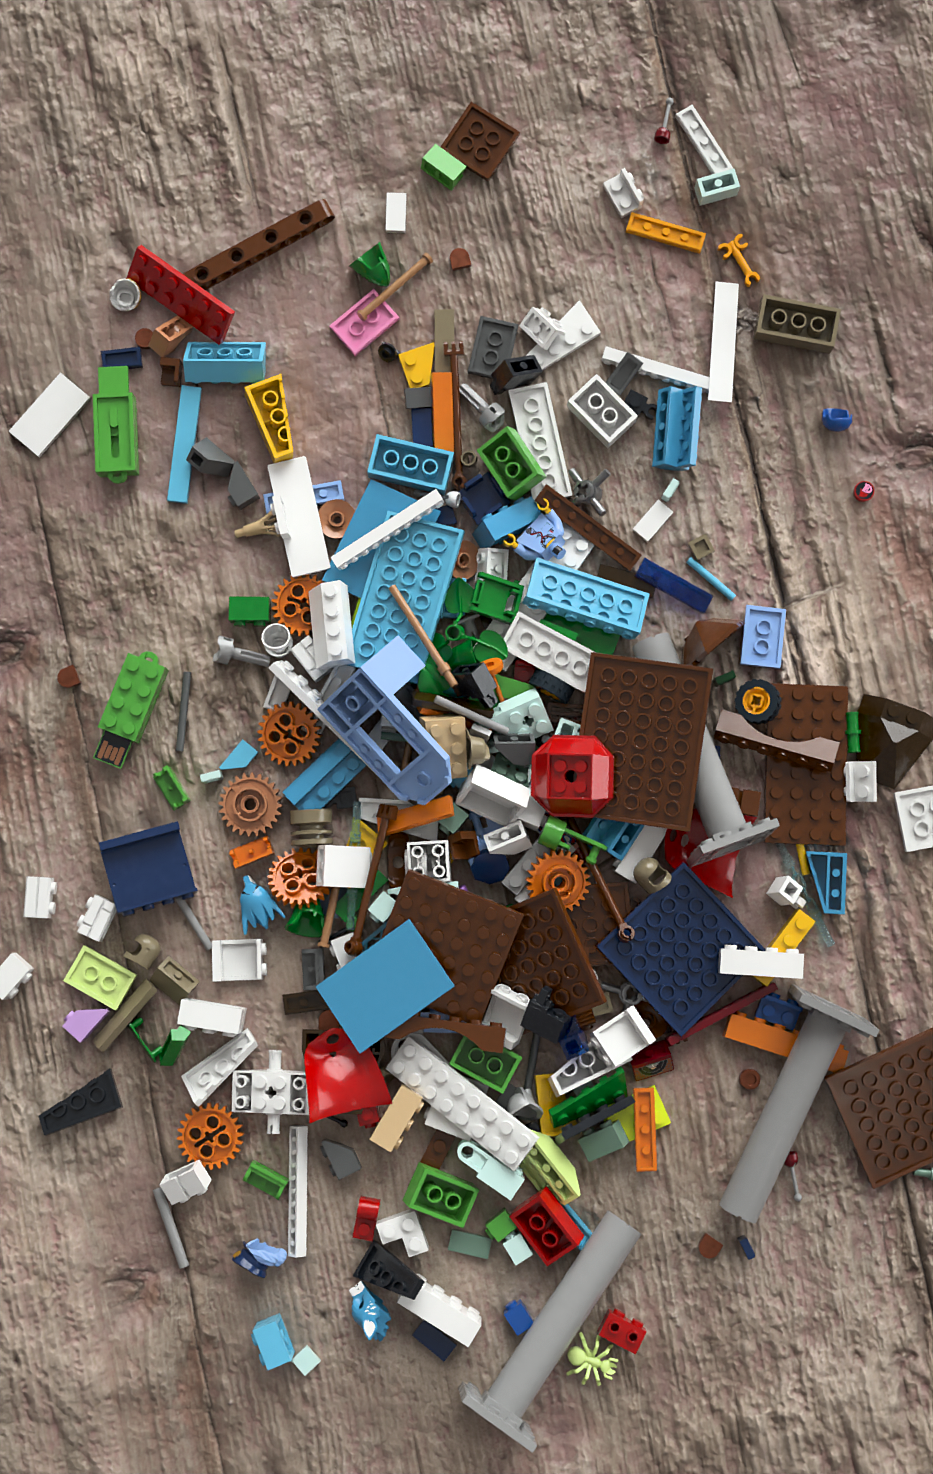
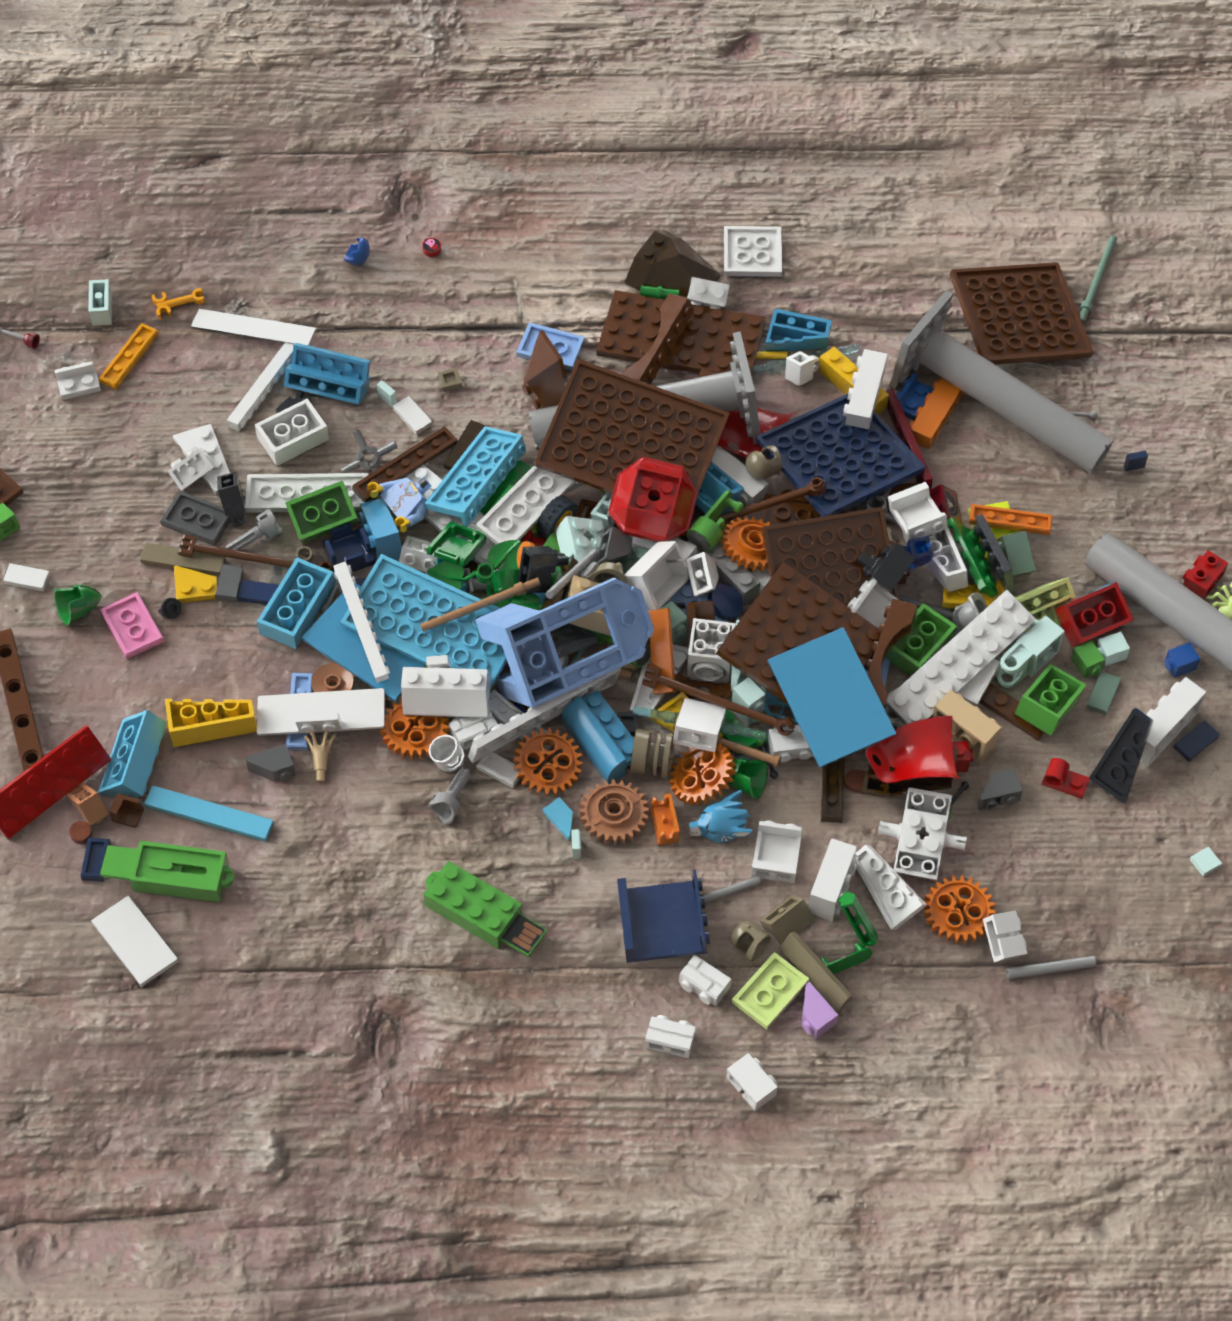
camera: 80 degrees left, 25 degrees down
black wing [39,1068,123,1136] -> none
copper tile [57,665,81,688] -> none
white hair [110,278,141,311] -> none
bright green hinge [153,765,191,811] -> none
dark grey bar [176,672,191,752] -> none
dark grey slope [186,437,235,477] -> none
green brick [229,596,271,627] -> none
piece [232,1238,287,1278] -> none
bright green hinge [243,1160,289,1200] -> none
medium azure brick [251,1313,295,1370] -> none
white piece [288,1125,308,1258] -> none
dark grey hinge [301,948,325,990] -> none
dark azure piece [349,1281,392,1341] -> none
medium nougat bar [356,253,433,321] -> none
white brick [376,1209,429,1257] -> none
orange tile [431,372,454,452] -> none
copper tile [450,248,471,271] -> none
dark grey tile [605,351,643,396] -> none
clear blue tile [634,558,713,614] -> none
white tile [675,105,733,174] -> none
medium azure bar [686,557,736,601] -> none
copper tile [698,1232,723,1259] -> none
black wheel [735,679,782,725] -> none
copper tile [739,1069,760,1090] -> none
dark tan brick [753,294,841,354] -> none
none -> white plate [426,655,451,668]

